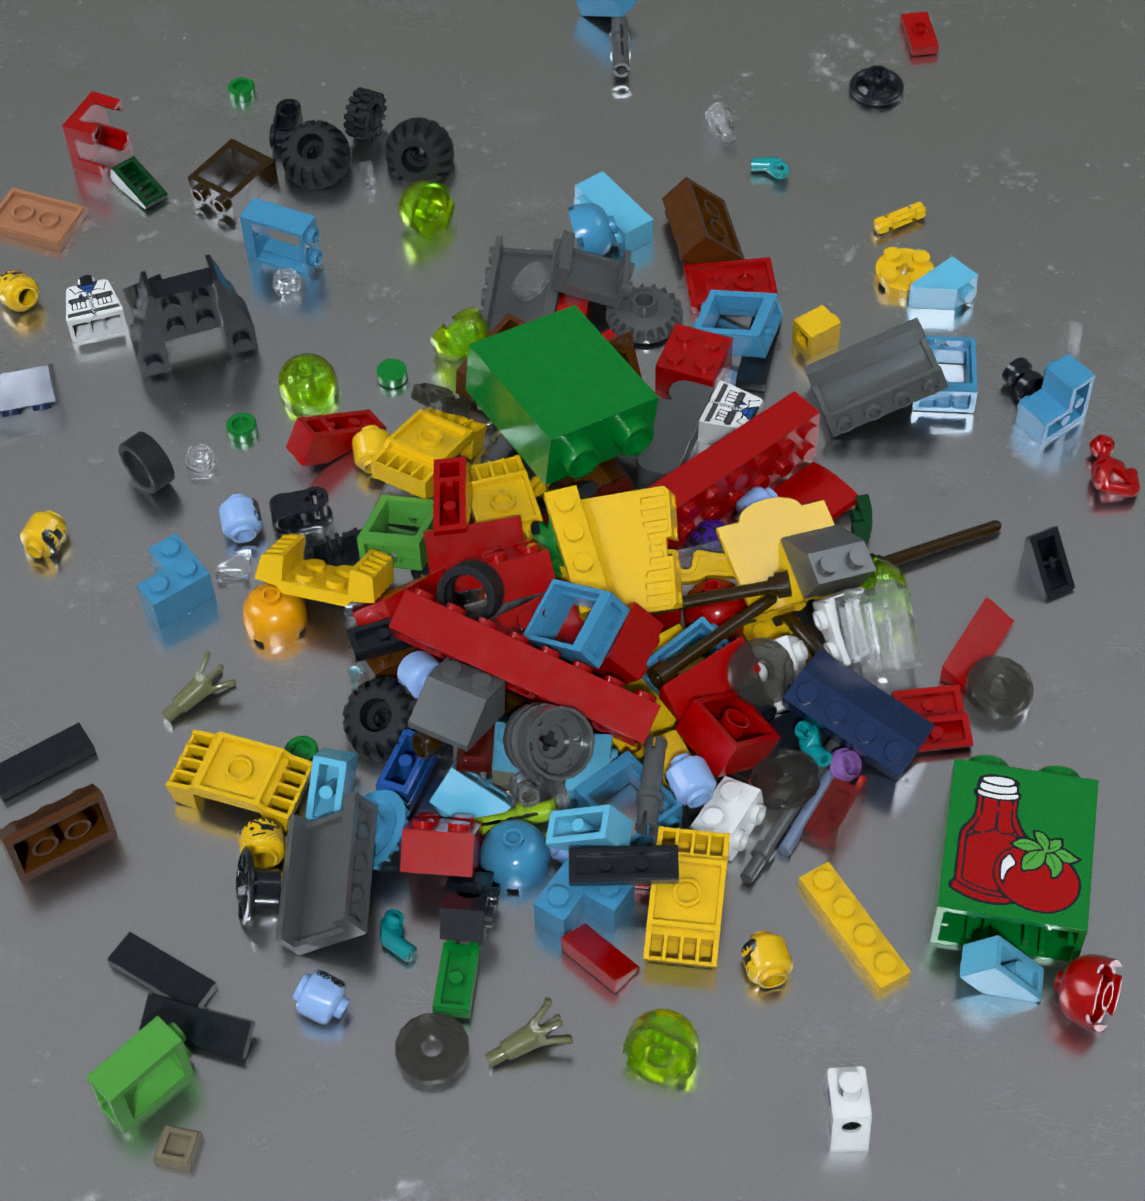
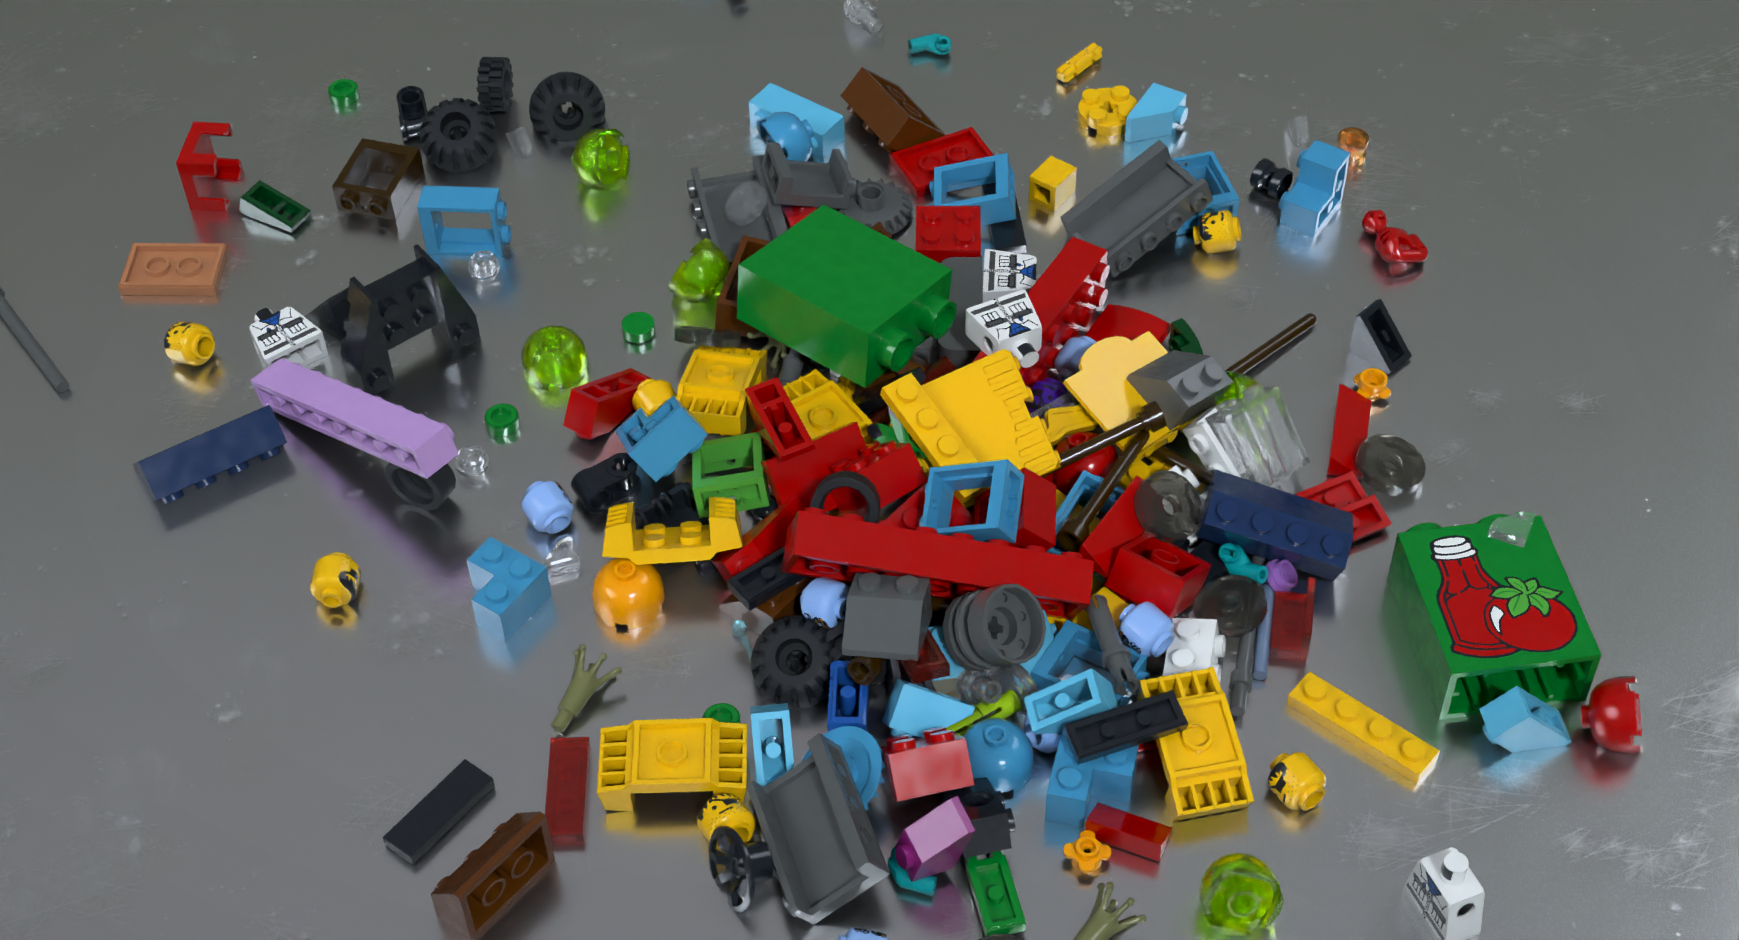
camera: 20 degrees left, 5 degrees down
none -> lavender brick [250,358,459,479]
none -> clear red tile [545,737,590,843]
none -> dark azure brick [615,395,708,482]
none -> magenta slope [894,796,976,882]
none -> white torso [965,289,1042,368]
none -> light orange plate [1063,830,1111,873]
none -> yellow head [1193,210,1242,254]
none -> clear orange wheel [1337,127,1369,166]
none -> light orange plate [1354,368,1391,399]
none -> clear tile [1487,511,1536,548]

